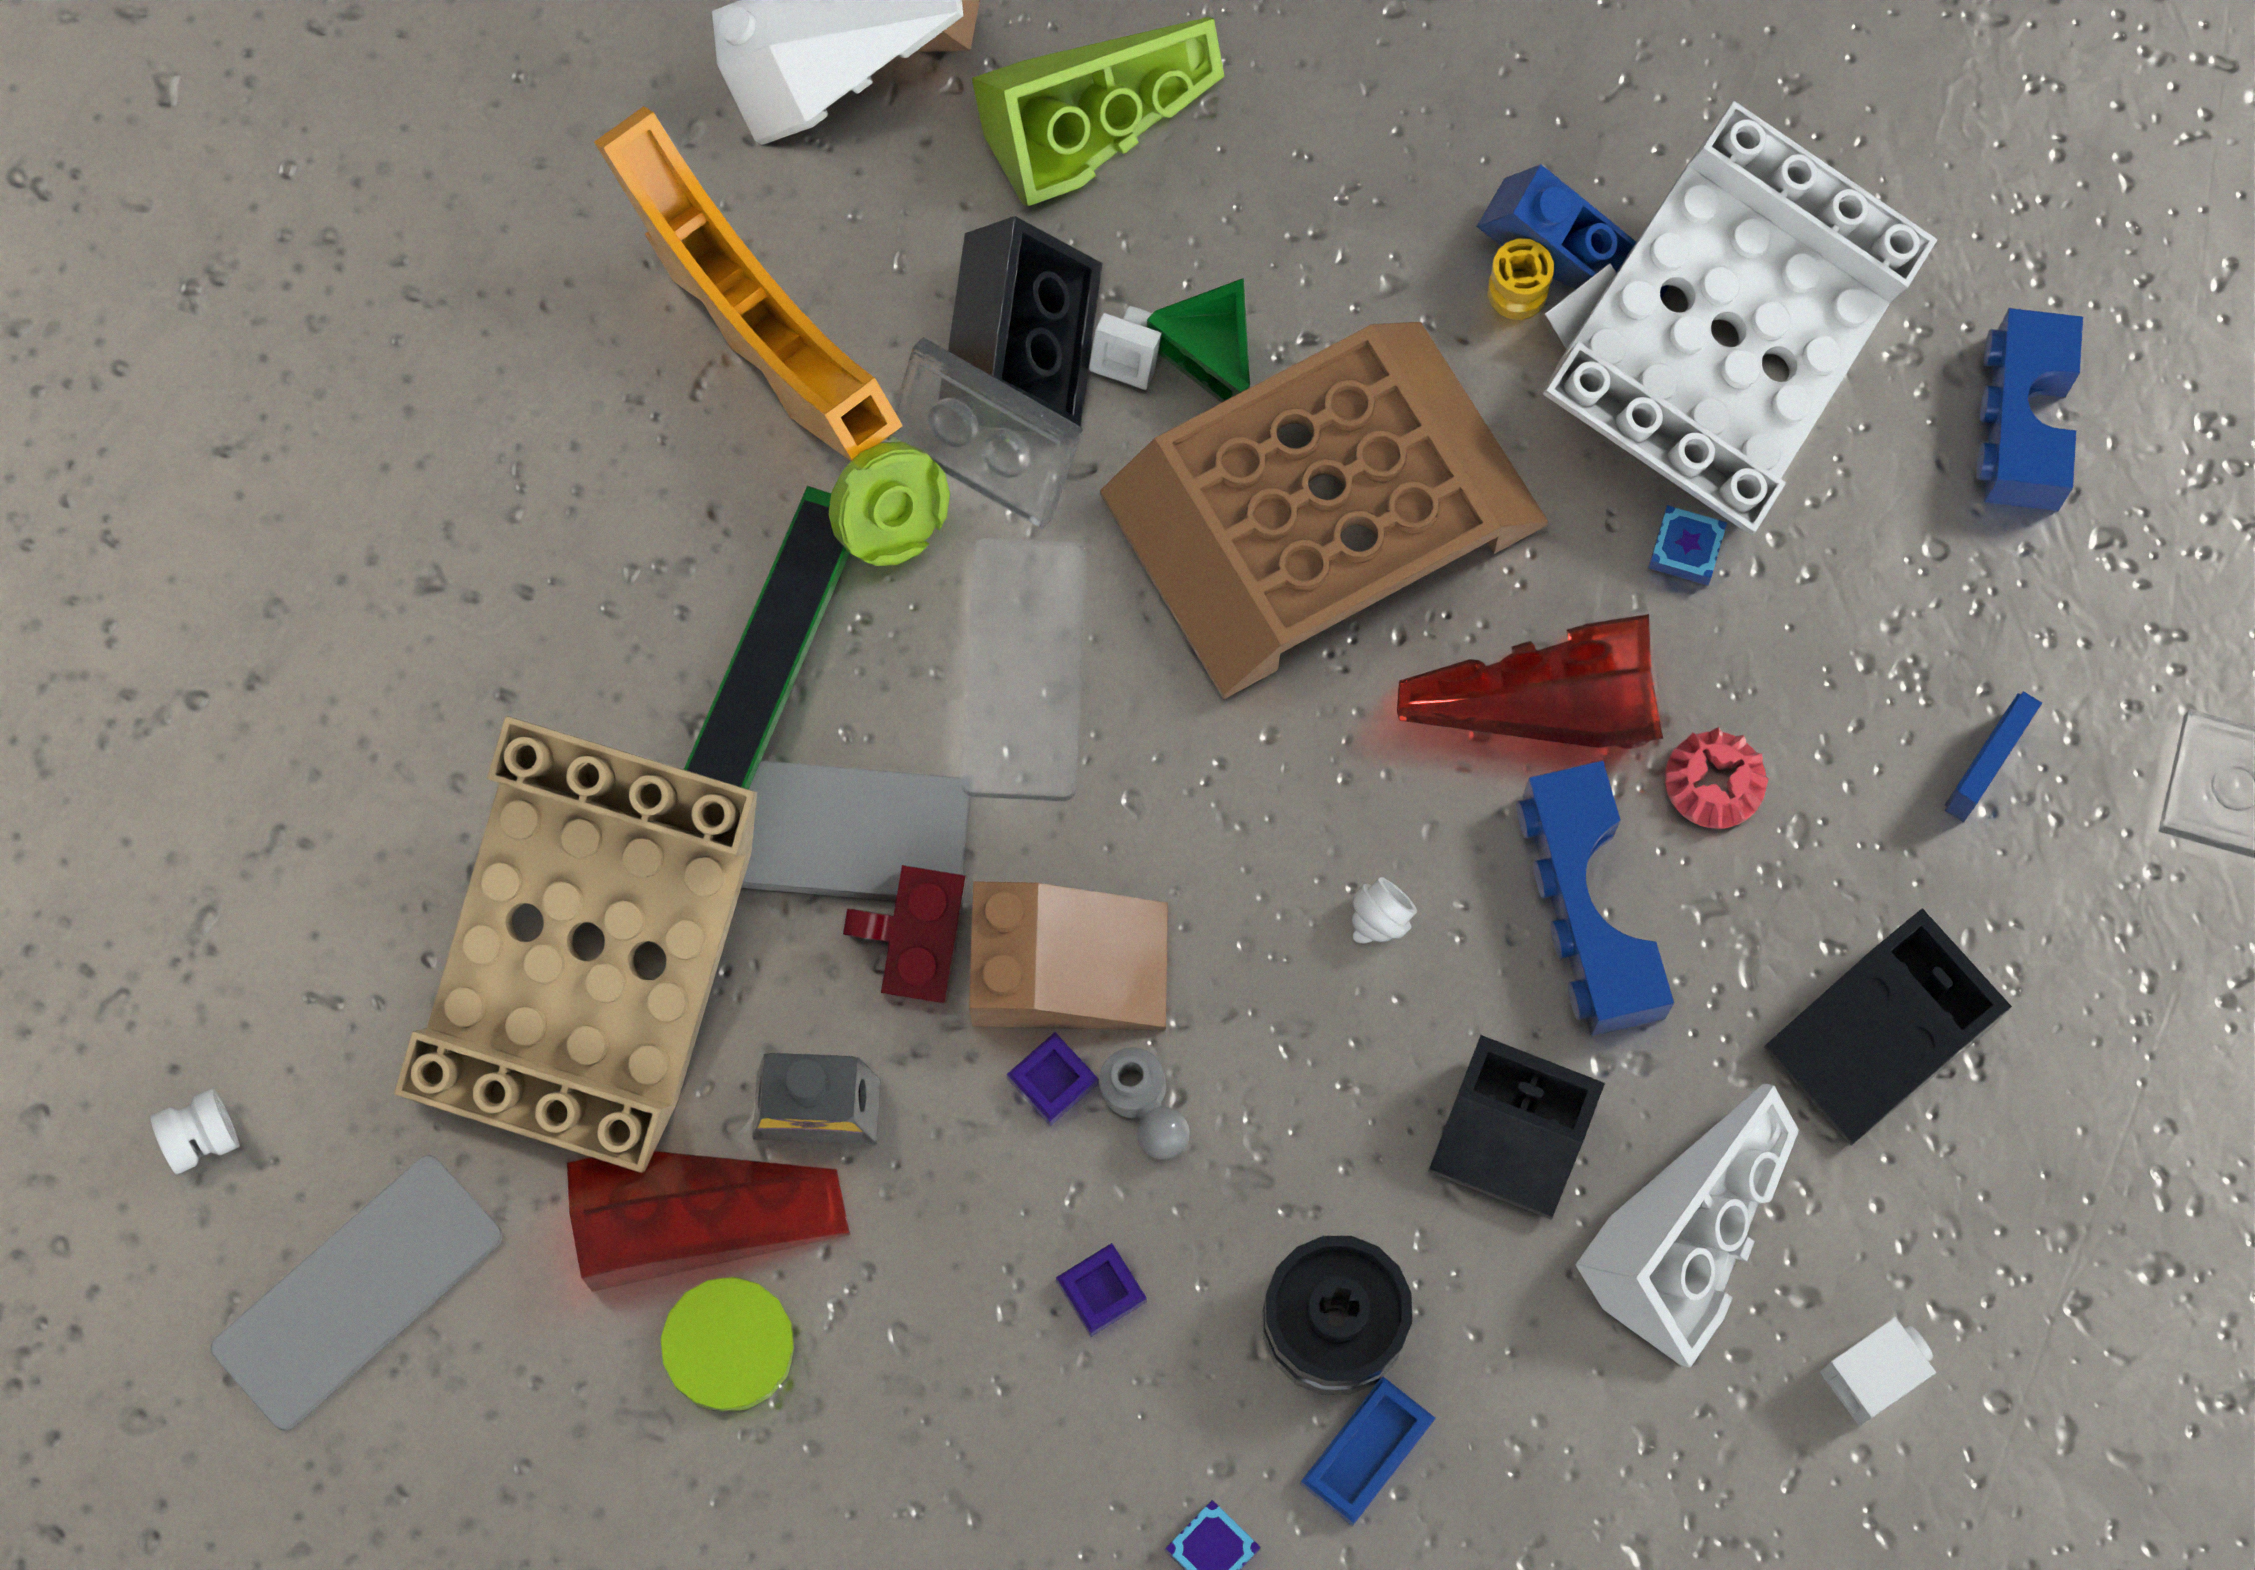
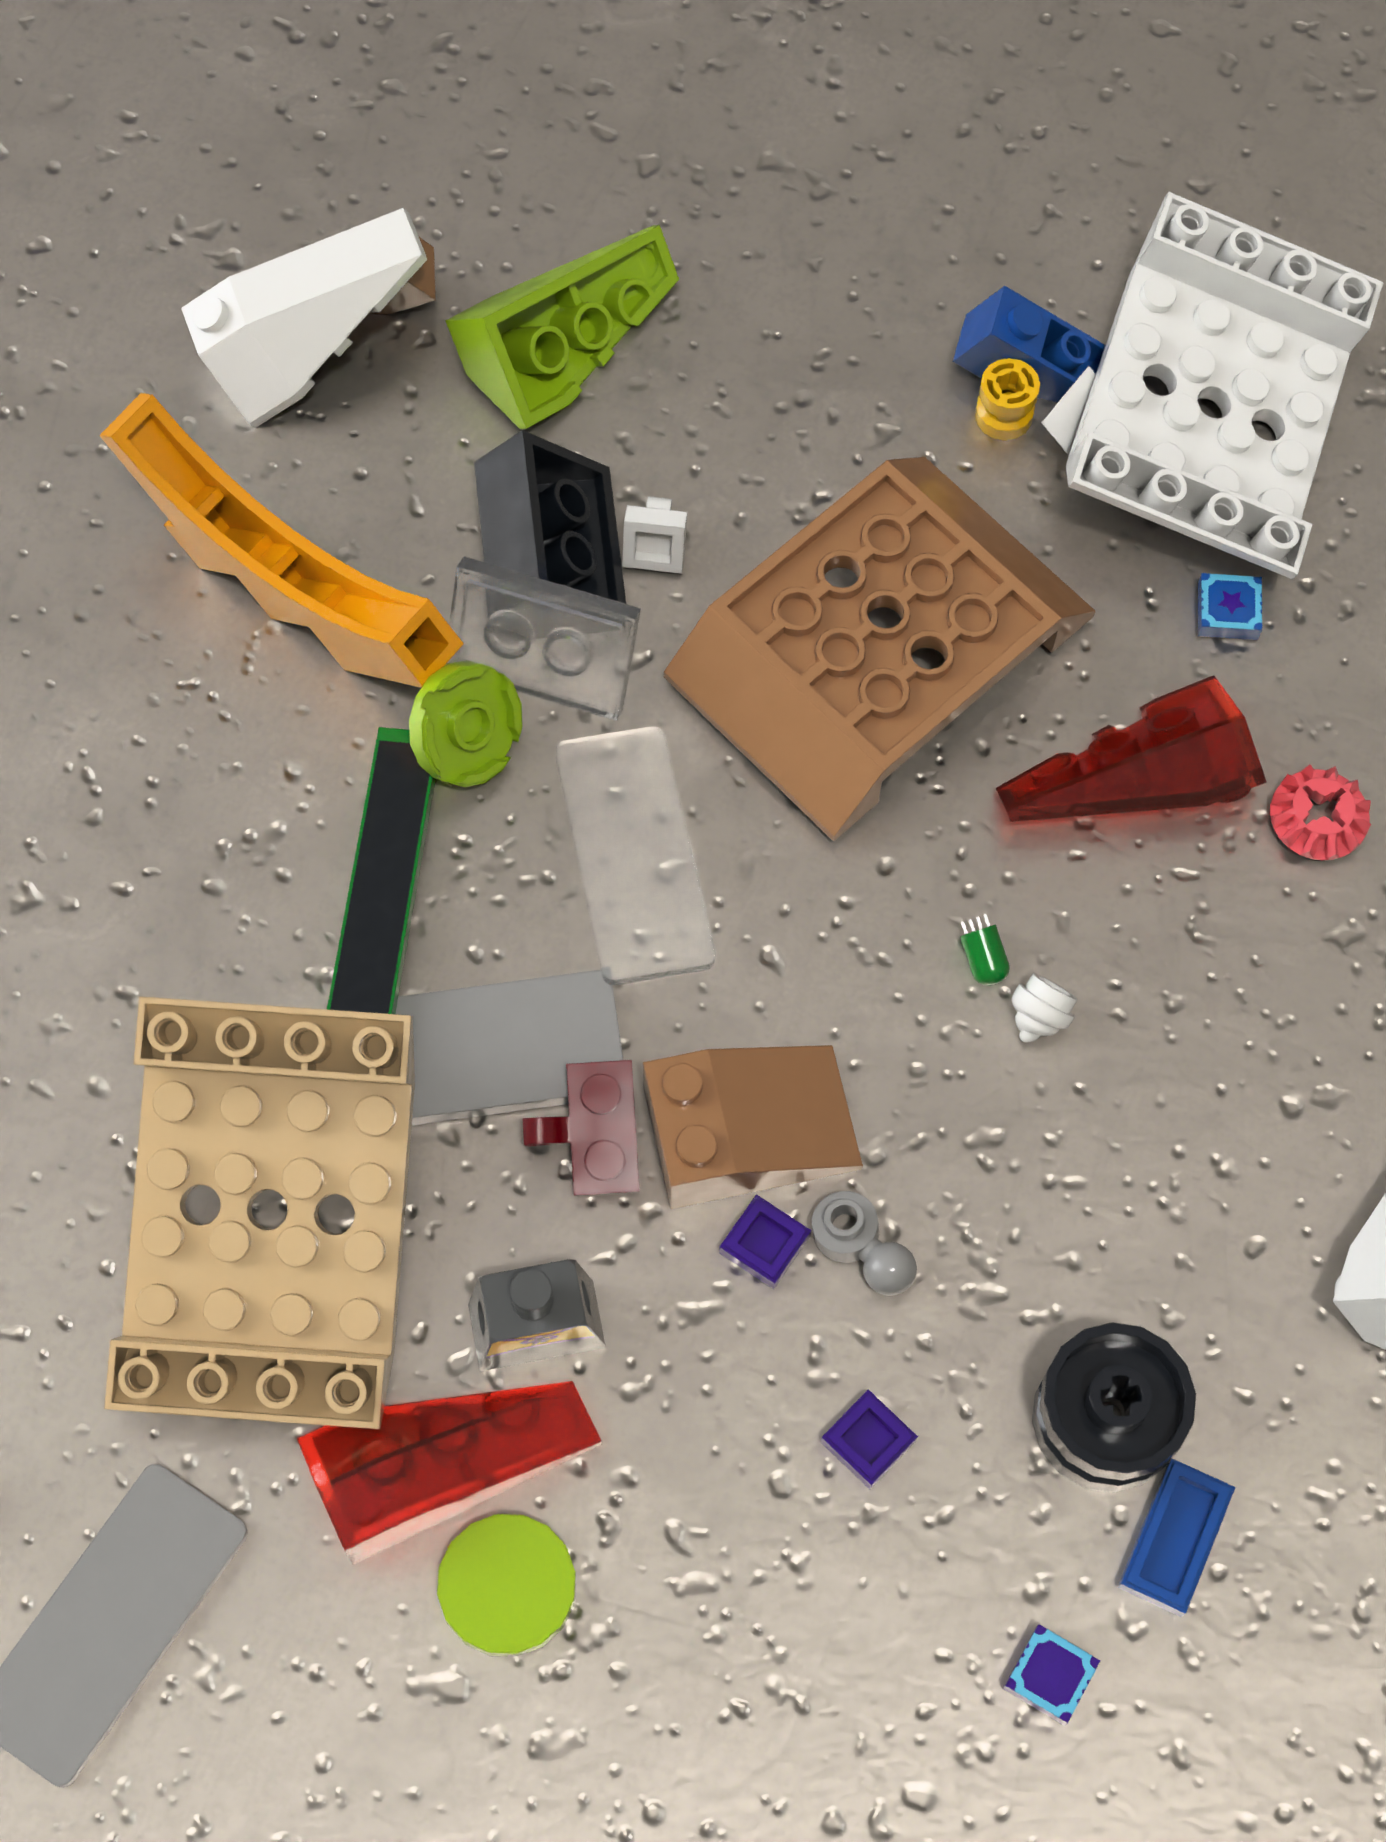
camera: 15 degrees left, 5 degrees down
green slope [1147,278,1250,403] -> none
black slope [1428,1035,1605,1220] -> none
blue arch [1516,761,1674,1037] -> none
none -> green piece [960,914,1010,986]

